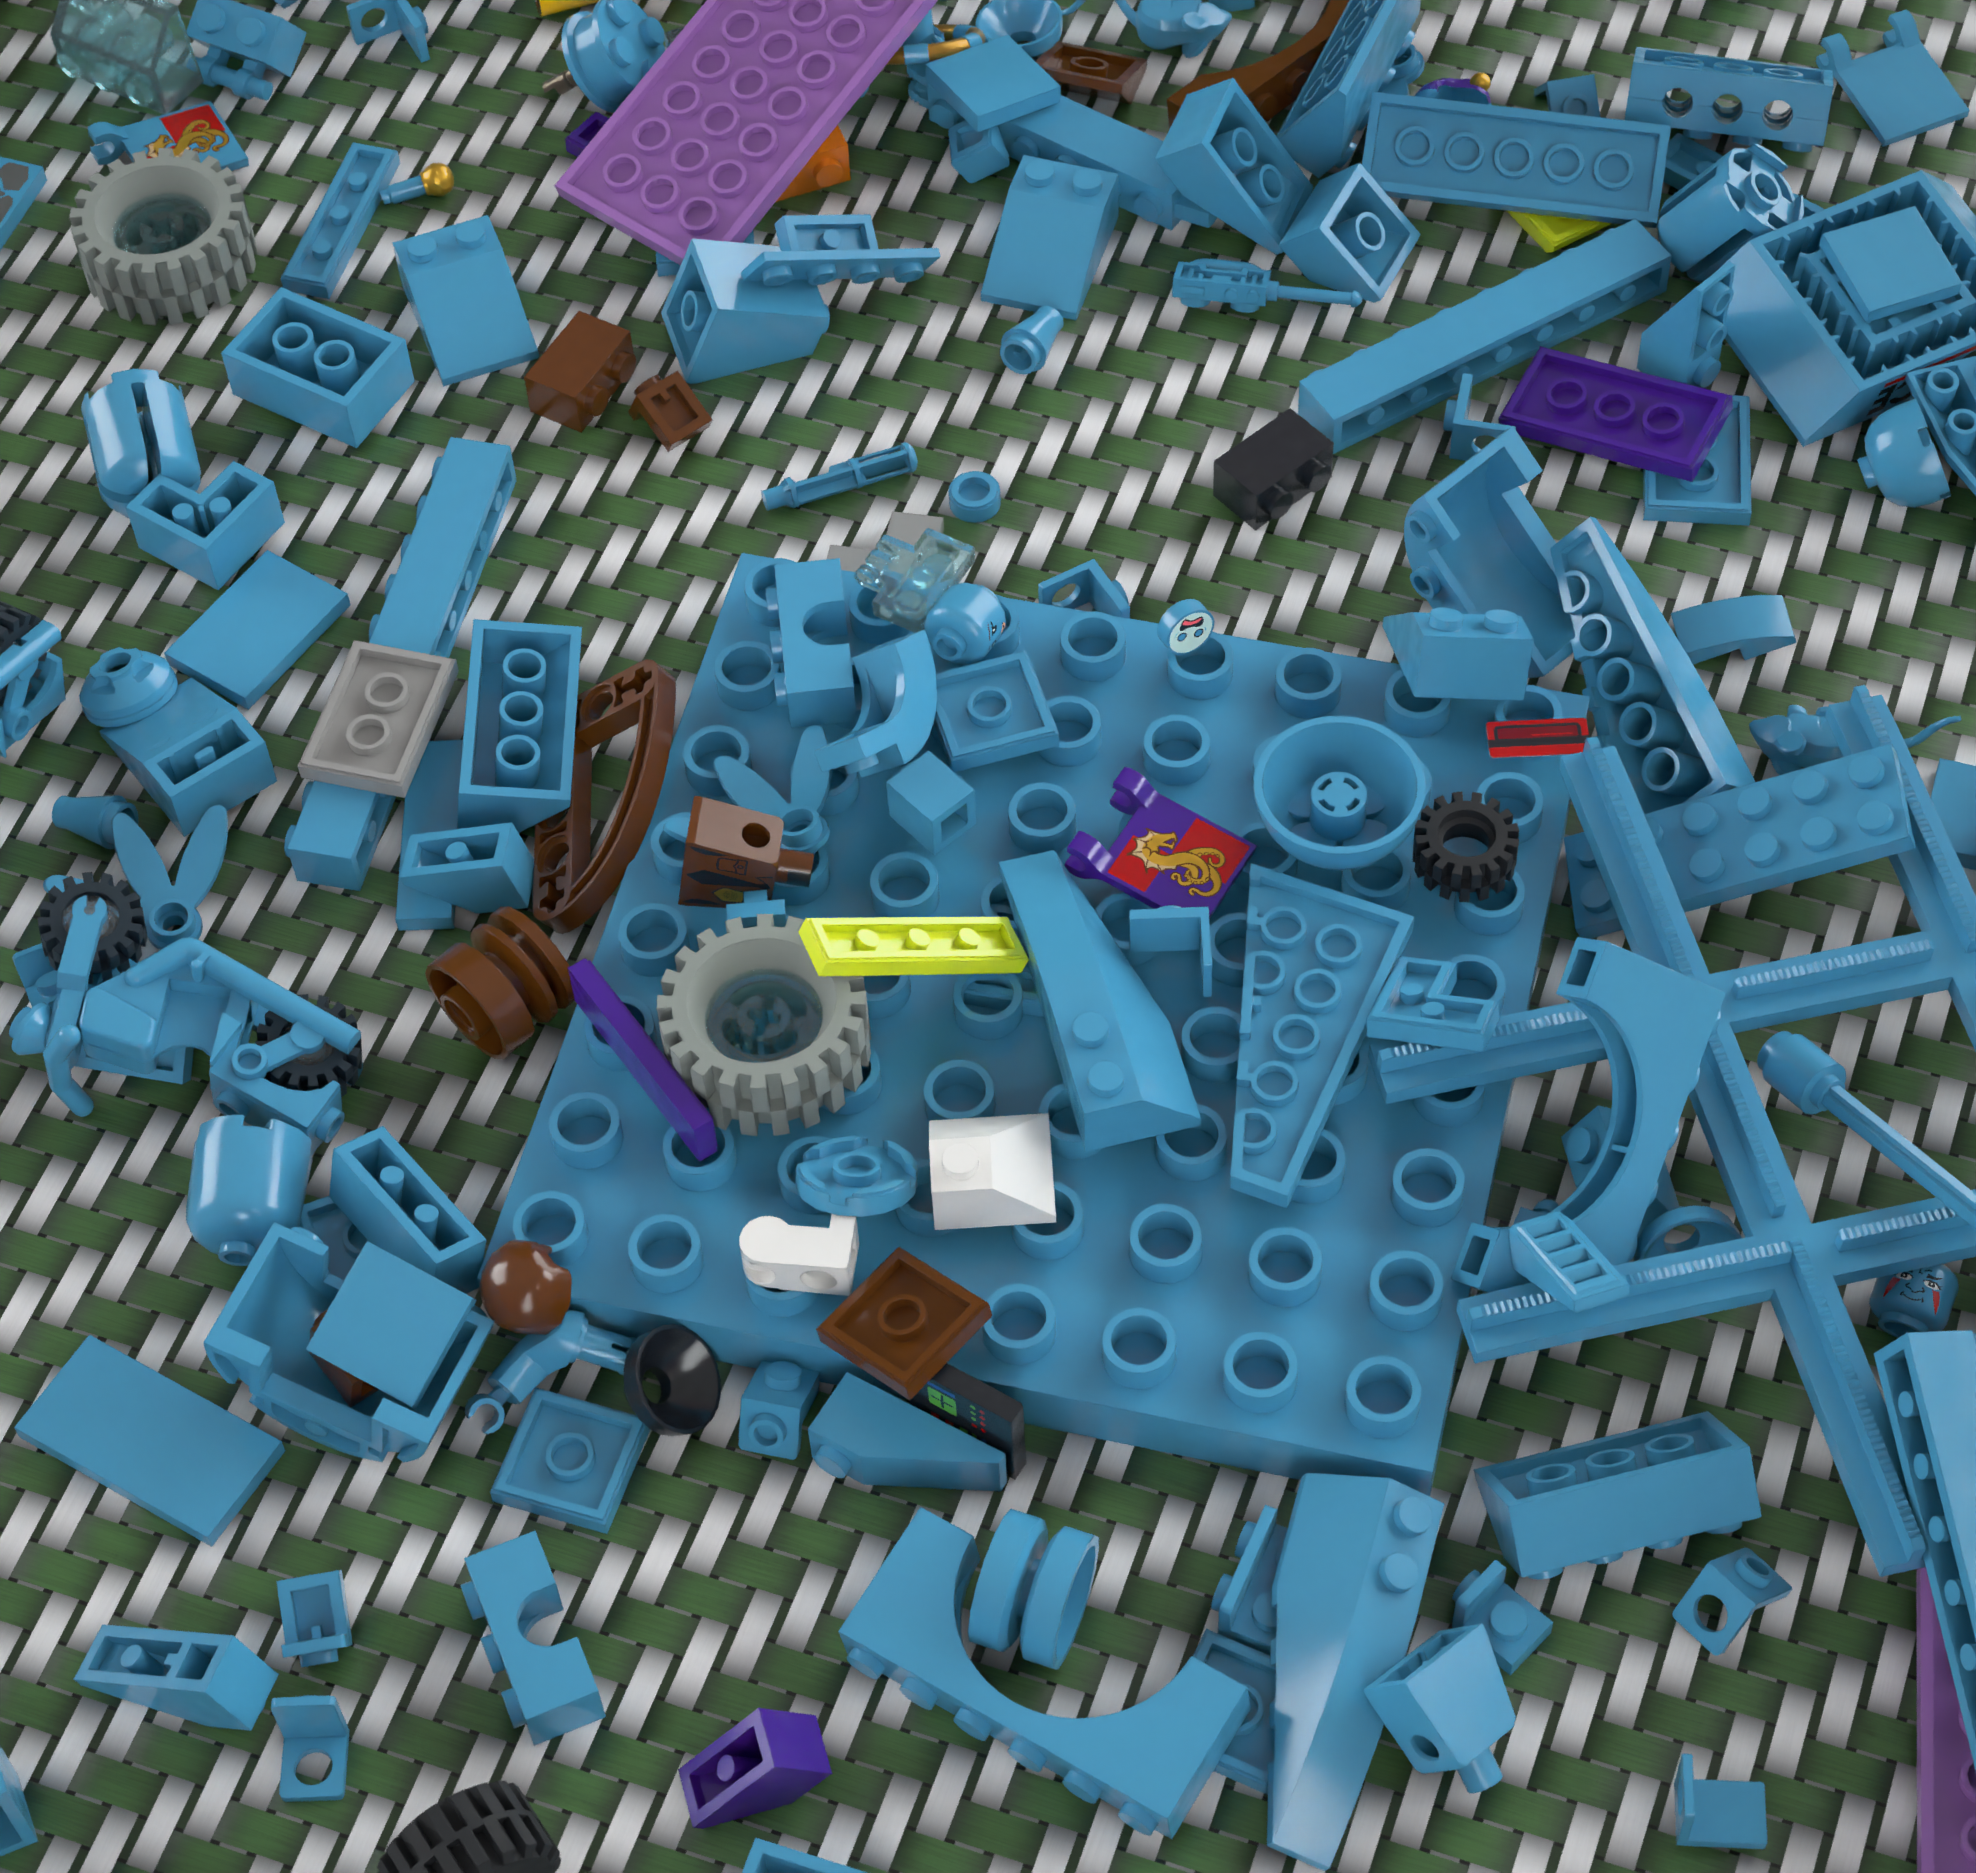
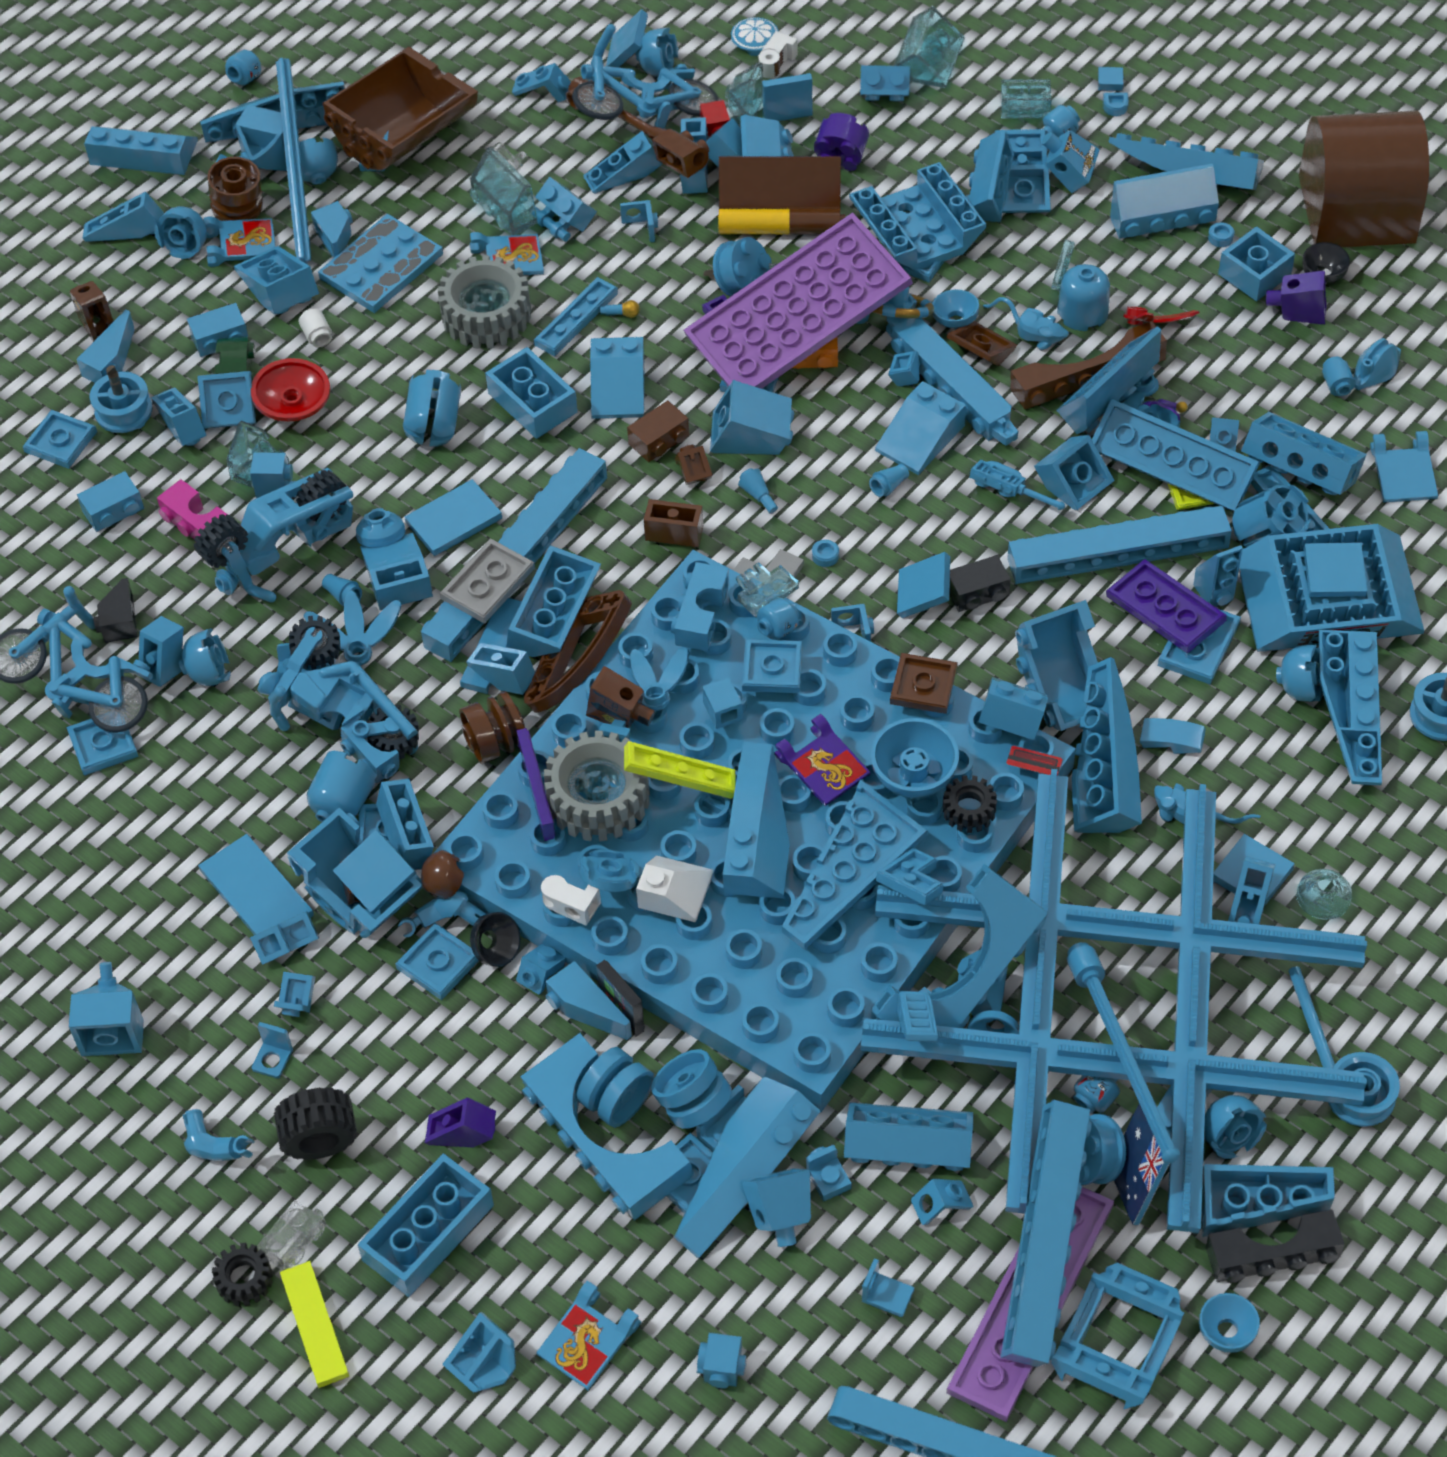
camera: 20 degrees right, 0 degrees up
dark azure slope [74,1624,279,1731] -> none
dark azure brick [126,461,285,590] -> none
dark azure arch [460,1531,606,1746] -> none
dark azure bracket [741,214,940,286] -> none
dark azure piece [761,442,917,511] -> none
dark azure arch [814,629,937,778] -> none
reddish brown tile [816,1247,992,1400] -> none
dark azure tile [925,35,1061,132] -> none
dark azure bracket [1129,905,1212,997] -> none
dark azure slope [1155,78,1313,255] -> none
tile [1157,599,1214,655] -> none
dark azure bracket [1443,373,1516,461] -> none
dark azure plate [1564,743,1916,939] -> none
none -> dark azure slope [250,911,319,965]
none -> reddish brown brick [643,499,704,547]
none -> dark azure wheel [651,1049,732,1129]
none -> dark azure cone [738,468,778,514]
none -> reddish brown tile [890,653,958,714]
none -> dark azure tile [897,552,950,619]

